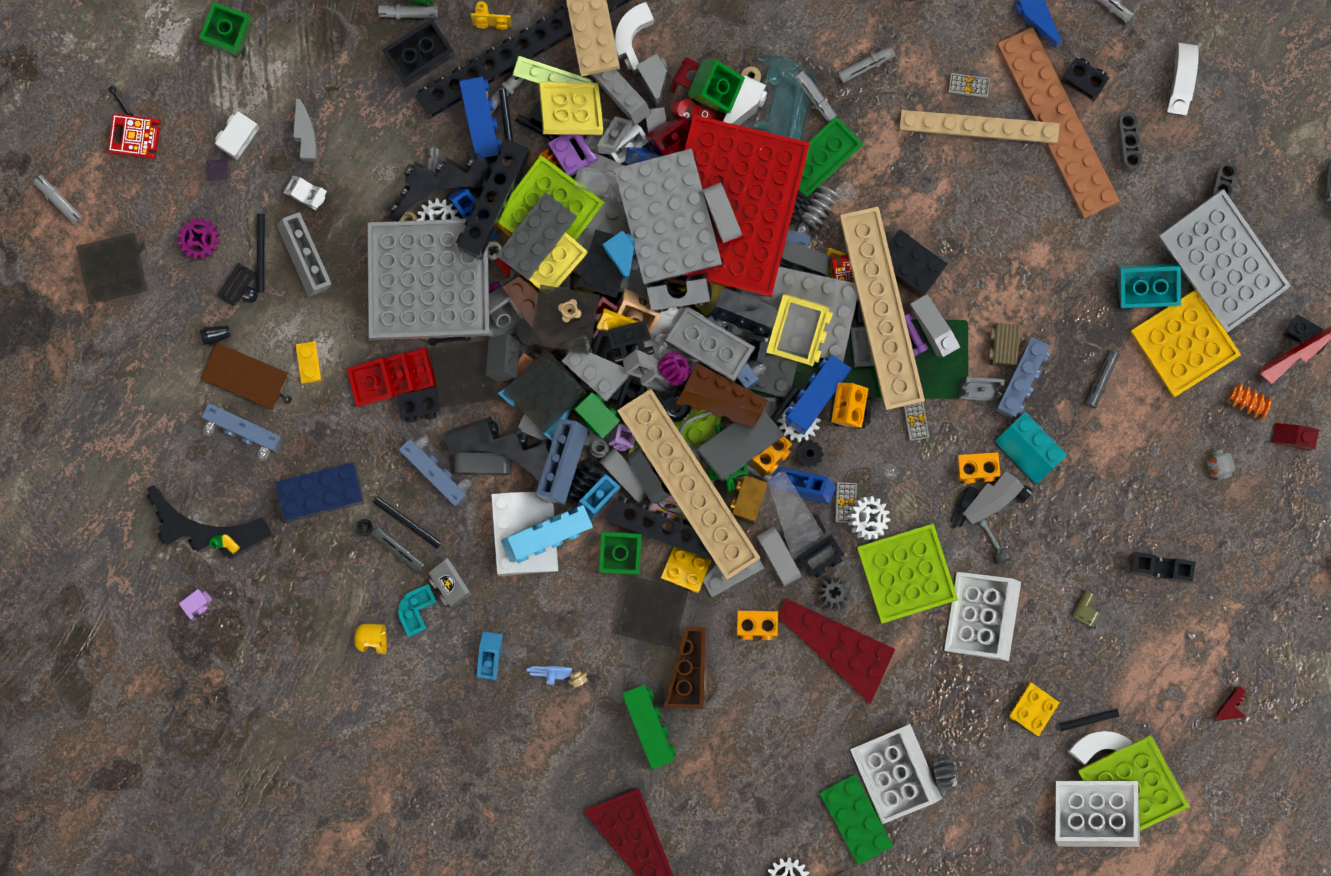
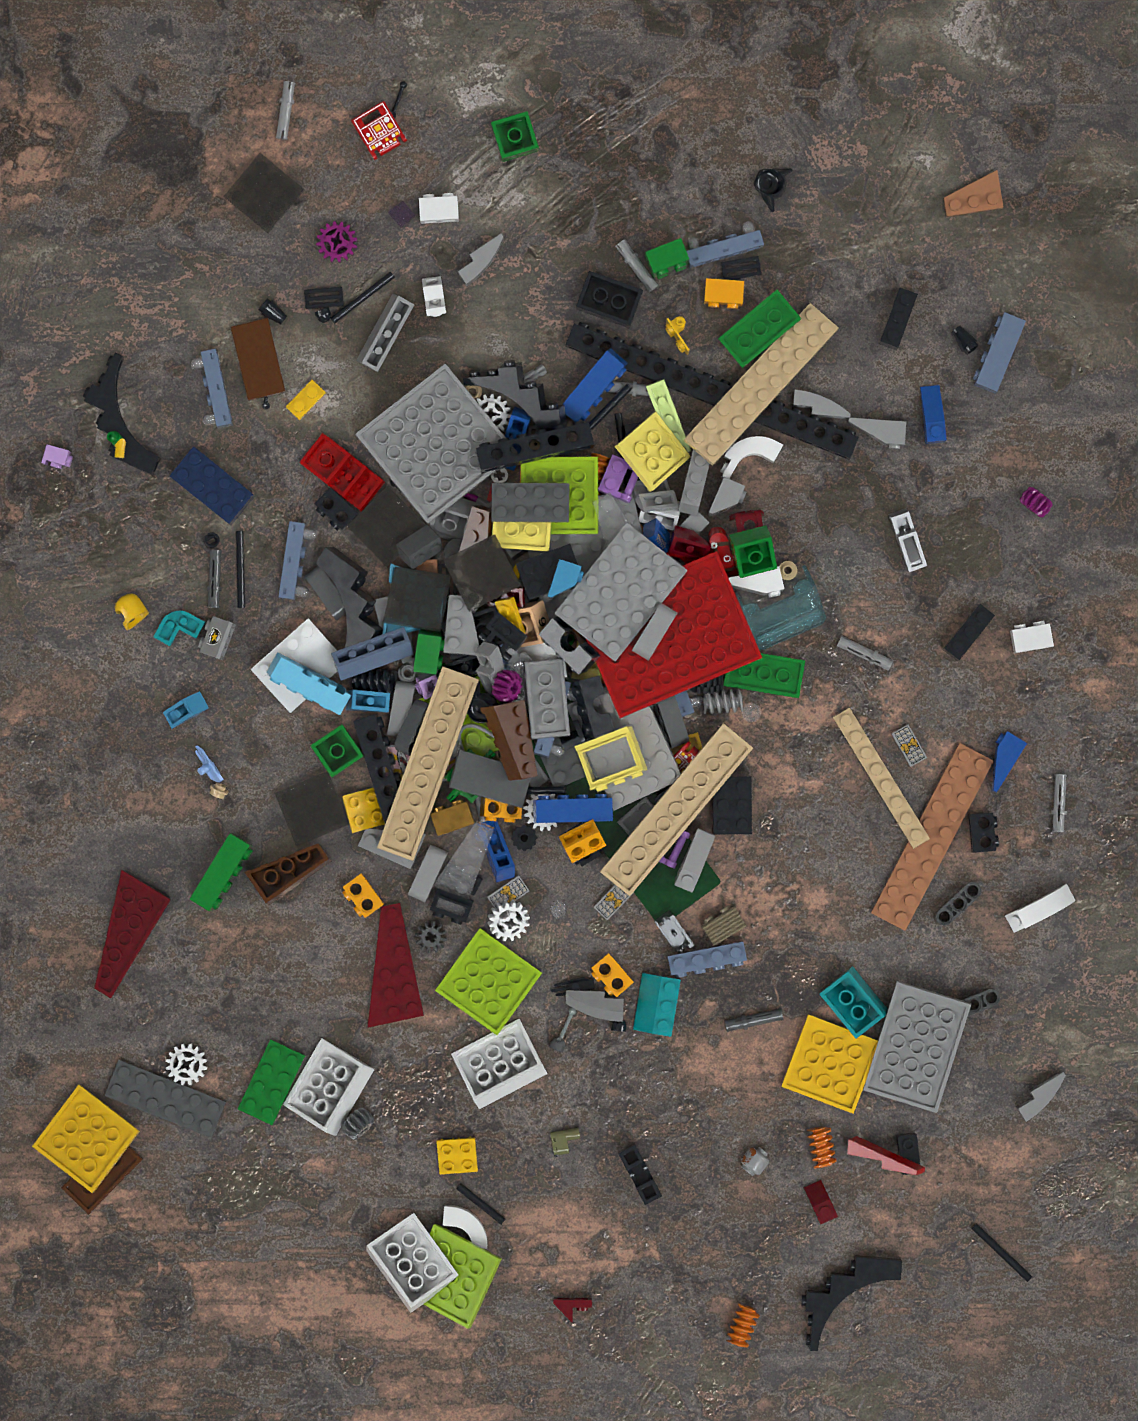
camera: 55 degrees right, 5 degrees up
tan plate [558,299,581,322] -> none
light grey pin [793,68,837,122] -> none

